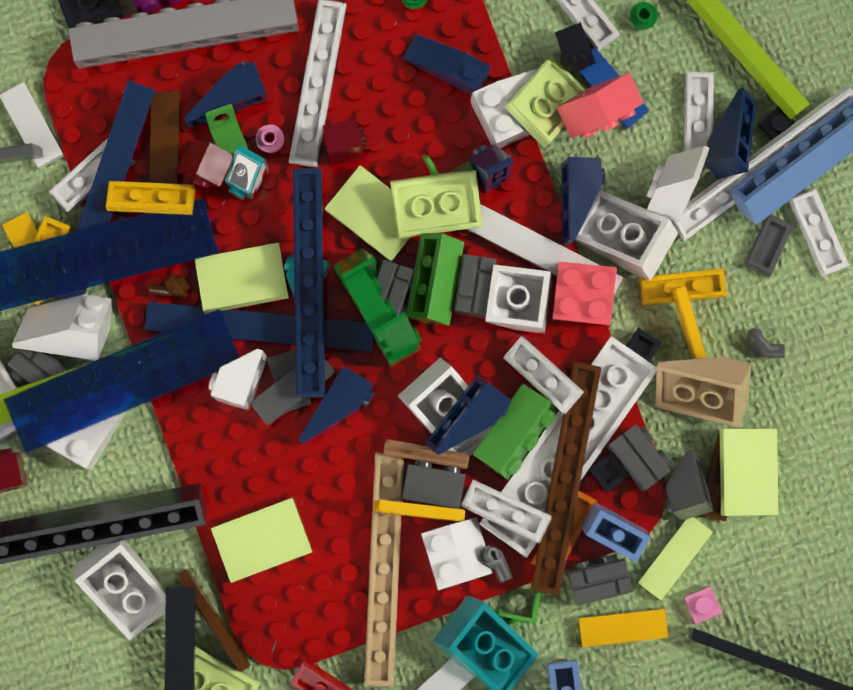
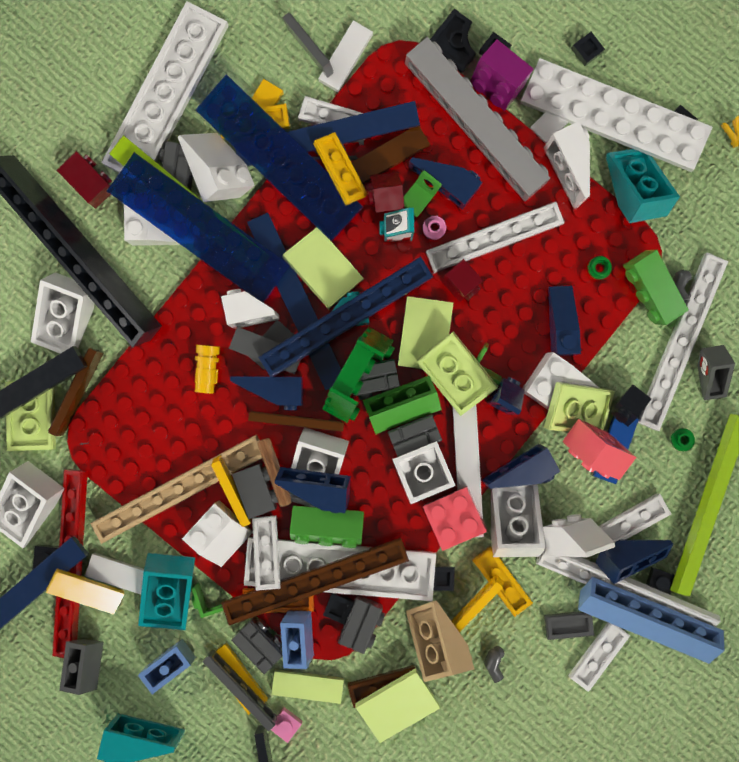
camera: 60 degrees right, 5 degrees up
reddish brown plate [149,273,190,298] -> none
yellowish green tile [211,498,313,583] -> none
dark grey arm [481,546,513,583] -> none
white tile [503,336,584,414] -> none
dark grey slope [665,450,713,521] -> none
none -> yellow axle [195,345,220,393]
none -> dark grey tile [203,649,277,732]
none -> reddish brown tile [248,411,344,432]

